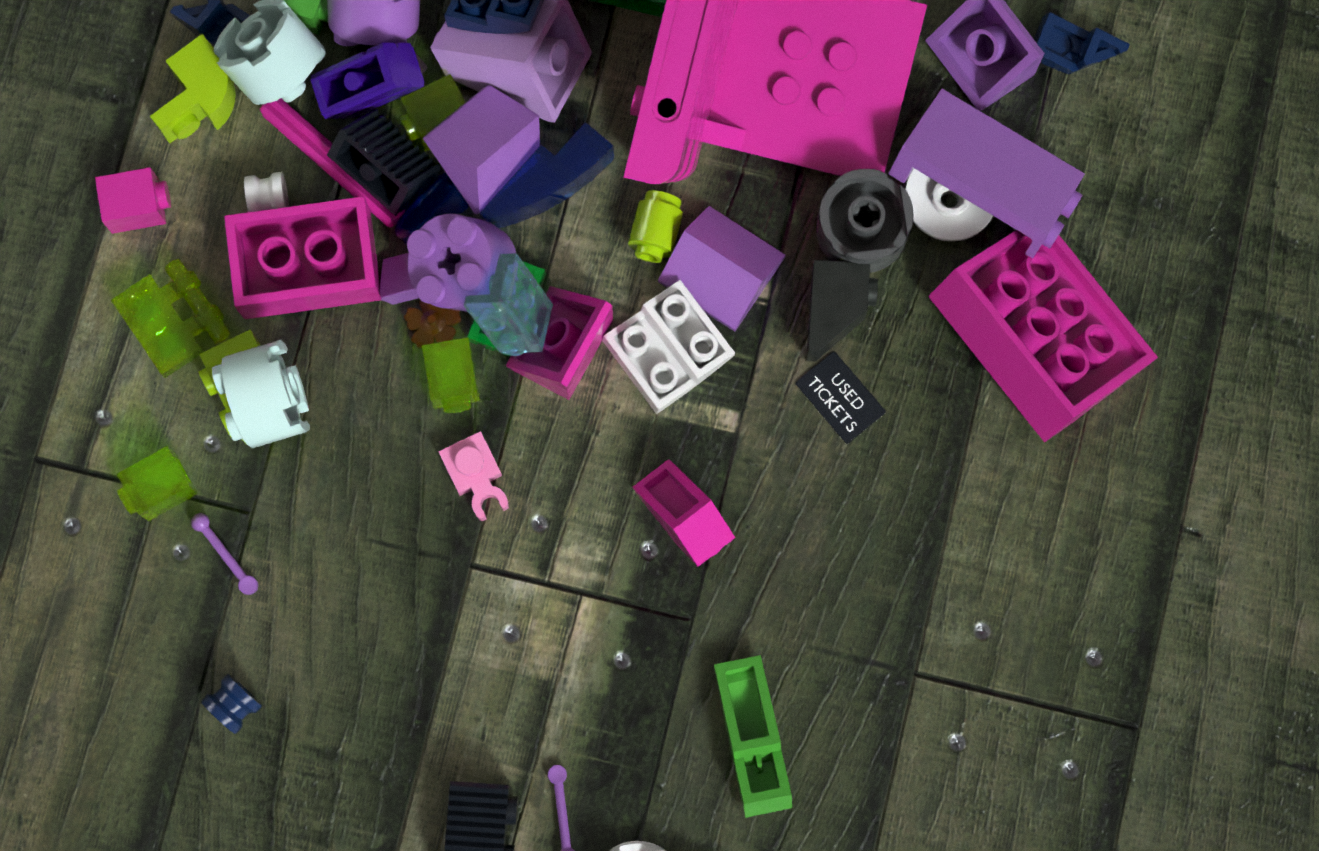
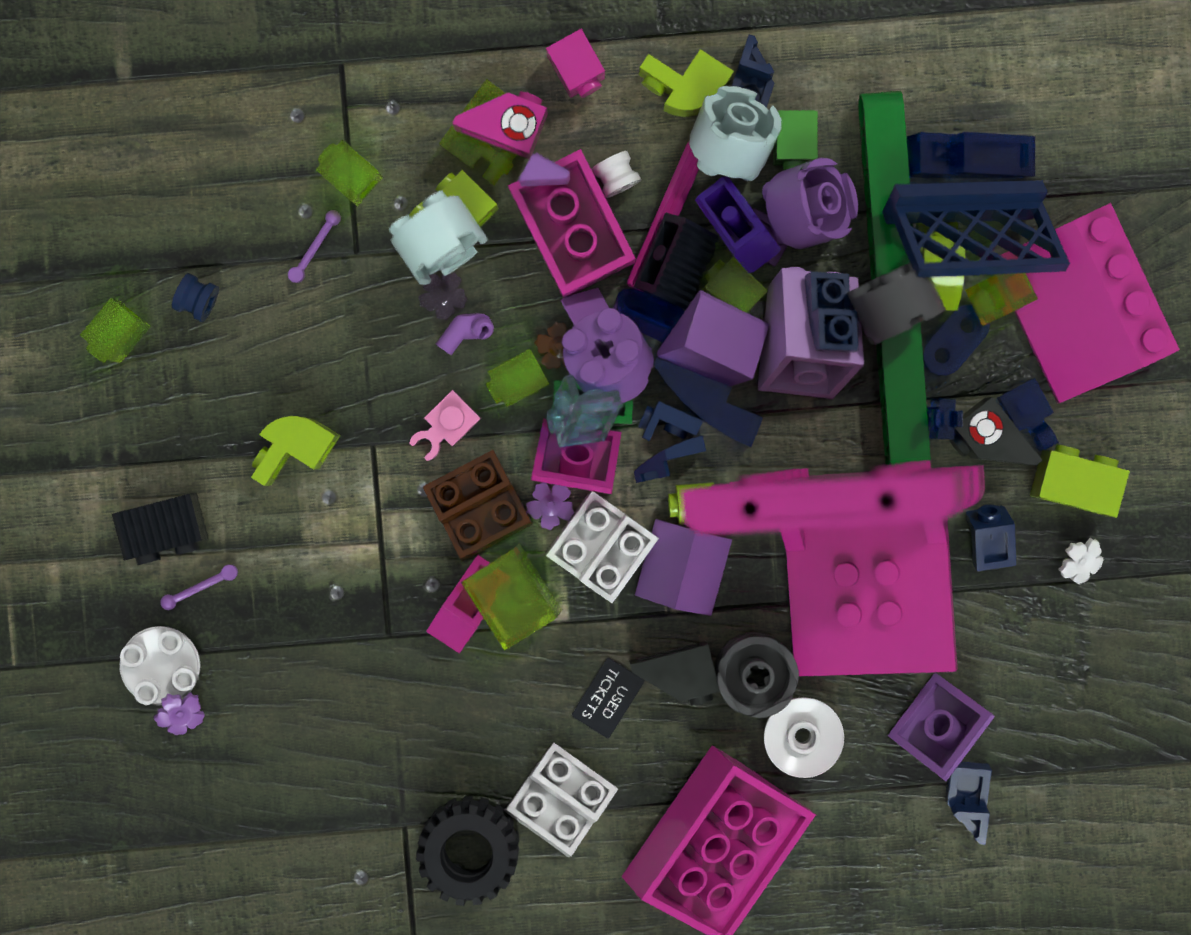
camera: 75 degrees right, 10 degrees up
bright green slope [714,655,792,818] -> none
medium lavender panel [888,89,1085,259] -> none
none -> clear neon green brick [80,298,151,363]
none -> lime brick [251,416,340,486]
none -> black tyre [416,796,520,906]
none -> clear purple plant [418,272,468,320]
none -> reddish brown slope [423,450,533,561]
none -> medium lavender arm [436,313,494,356]
none -> dark pink slope [452,91,548,159]
none -> clear neon green slope [461,543,562,651]
none -> white slope [504,743,618,857]
none -> medium lavender slope [519,153,570,186]
none -> medium lavender plant [526,482,574,530]
none -> dark blue slope [634,435,706,483]
none -> dark blue bracket [638,401,703,441]

